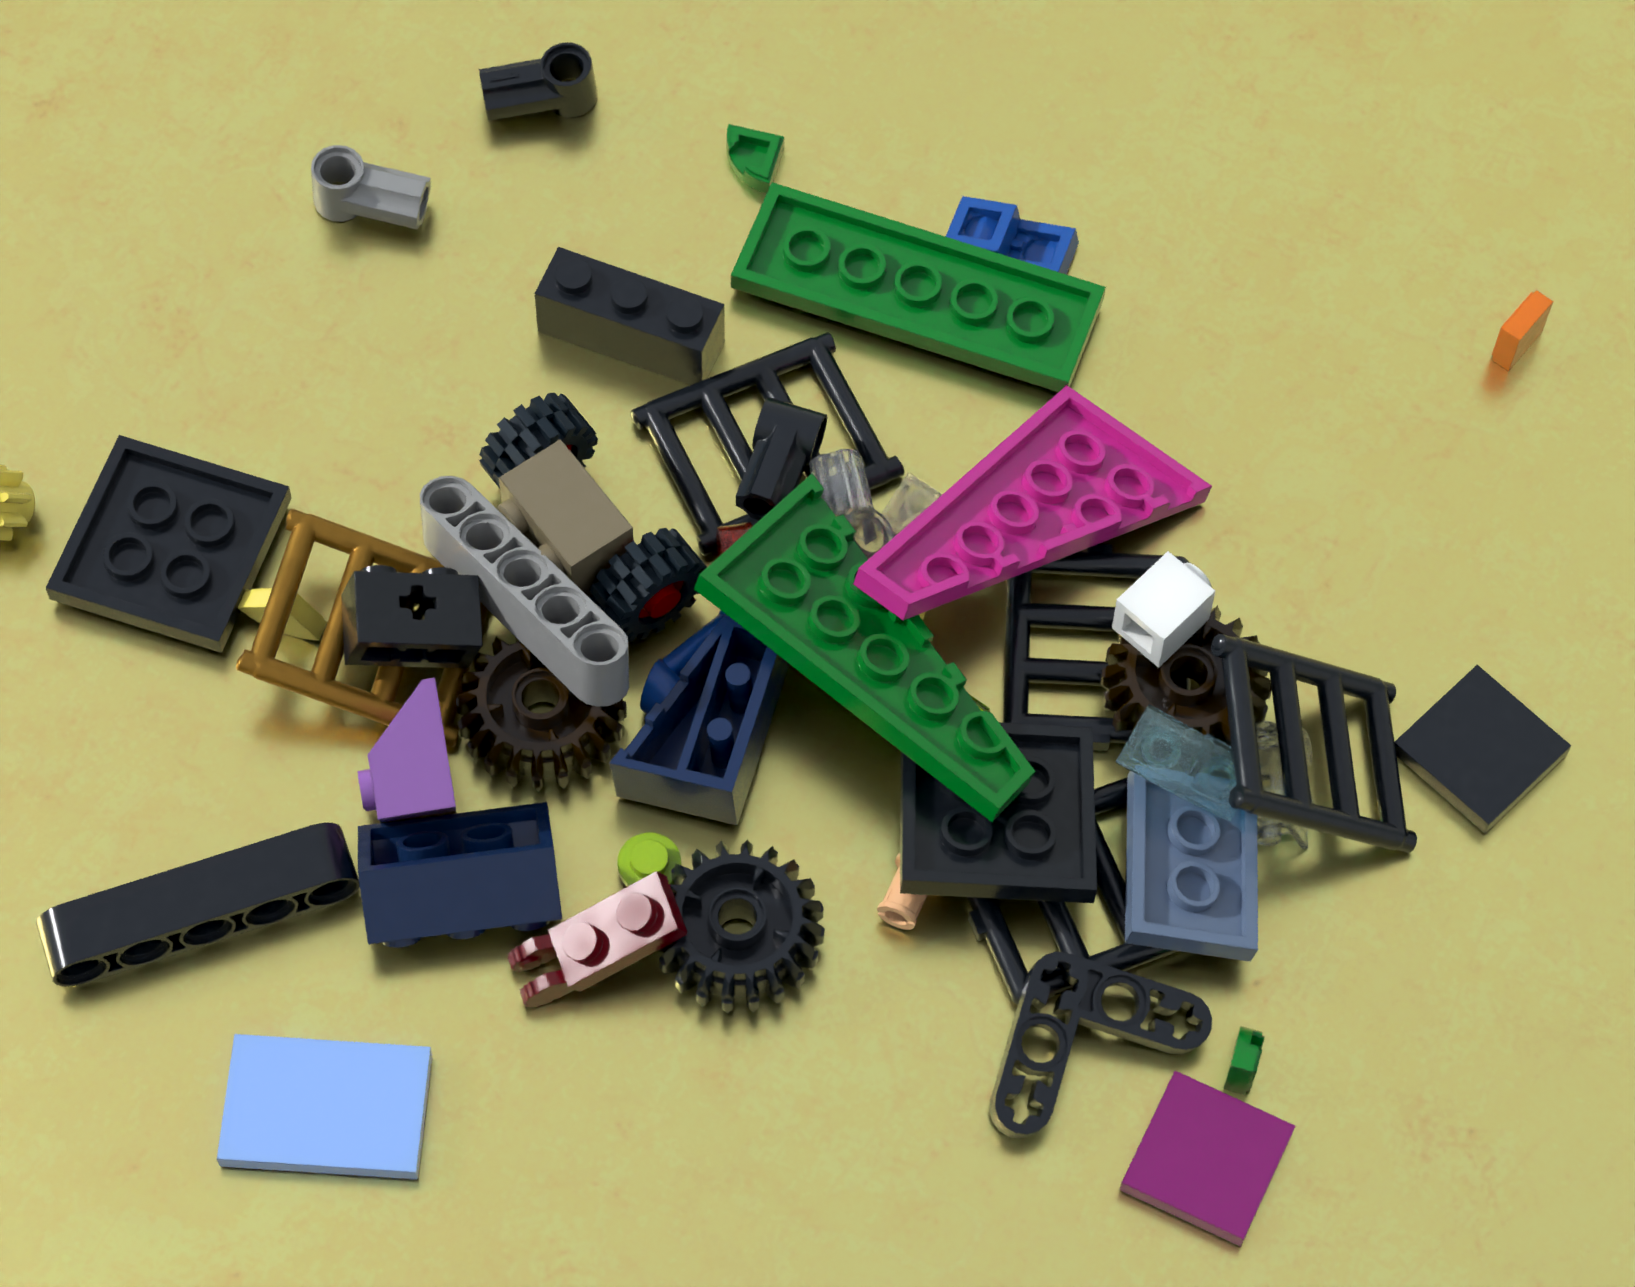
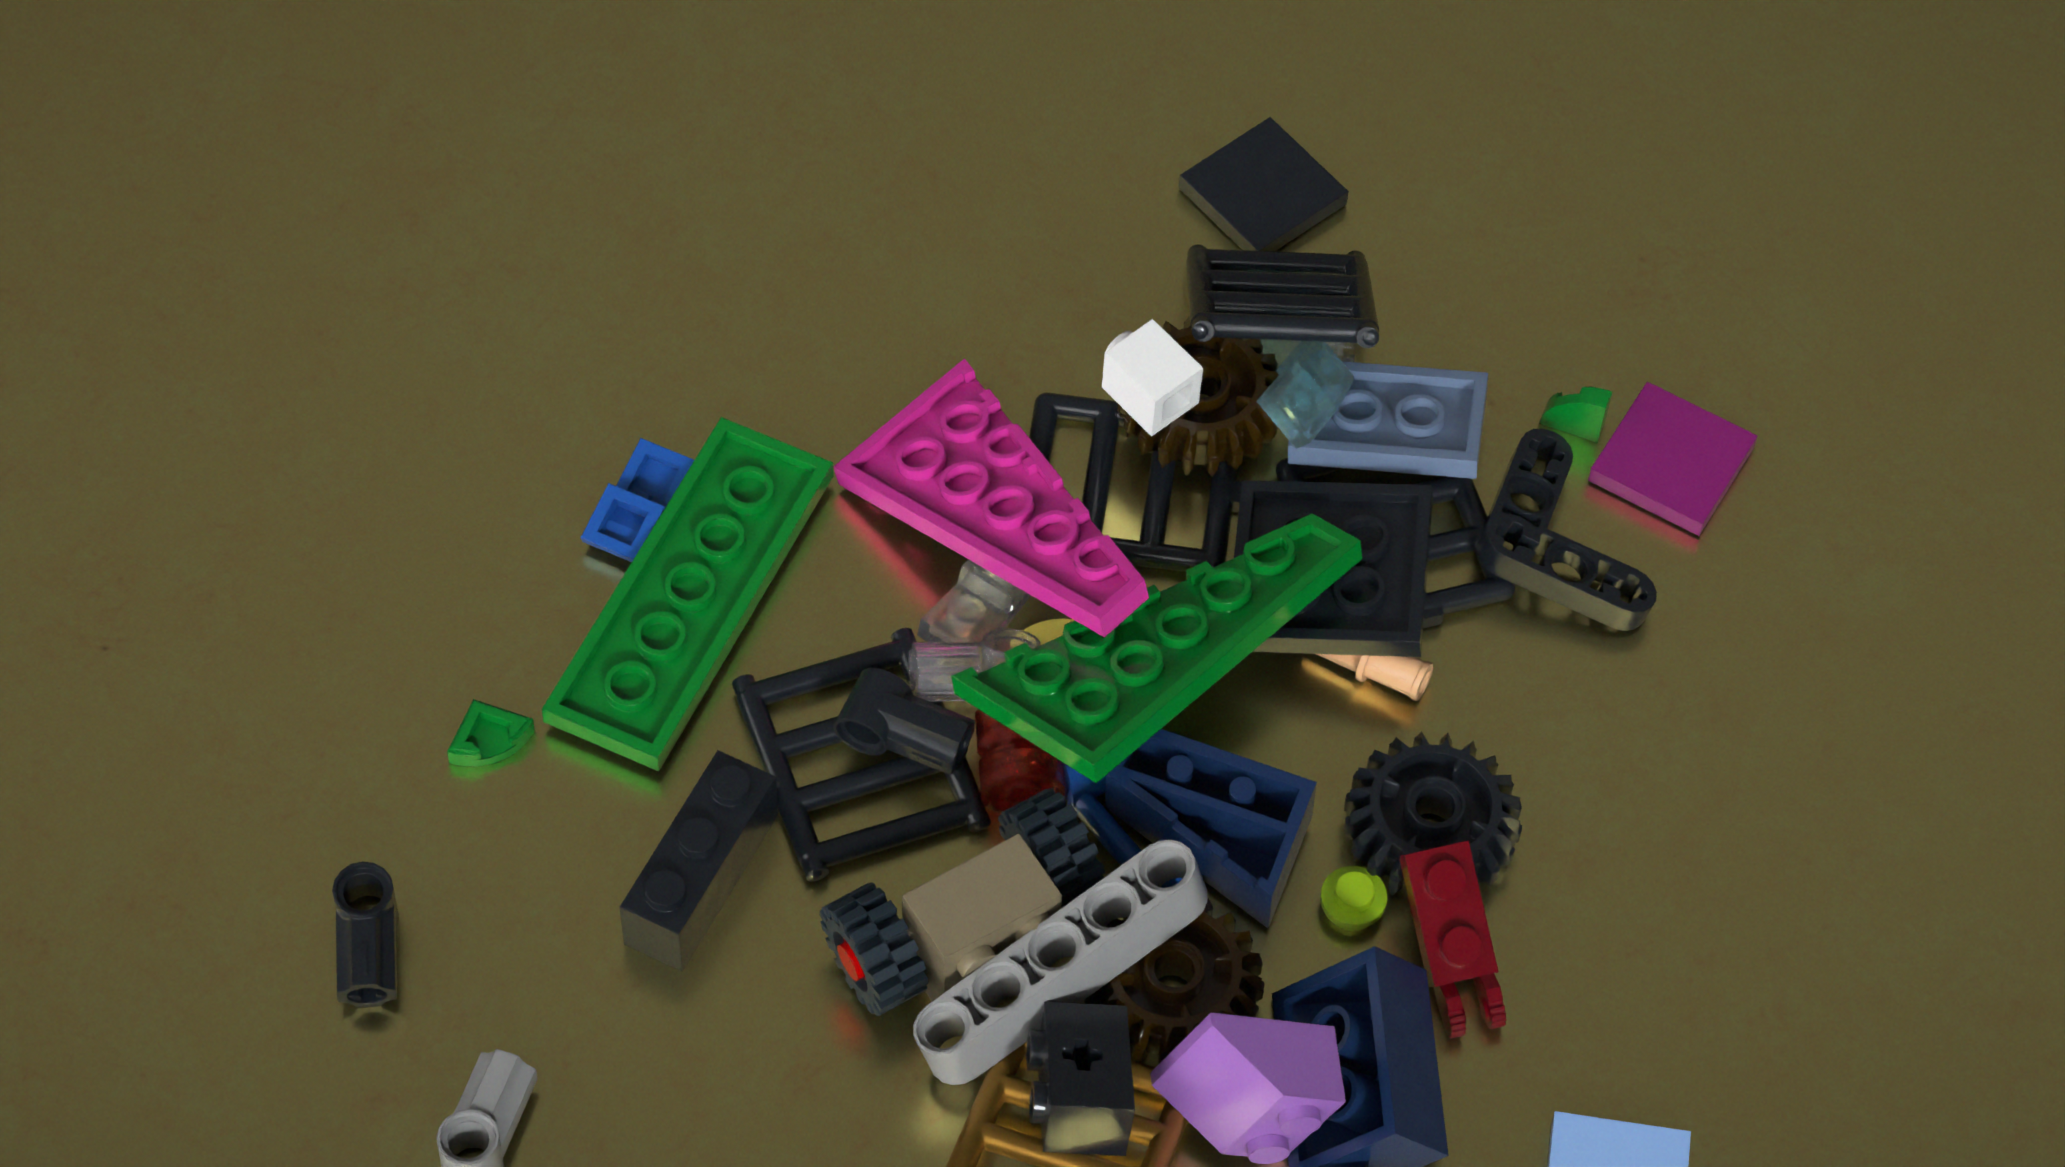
camera: 85 degrees left, 5 degrees down
orange tile [1492,290,1553,371] -> none

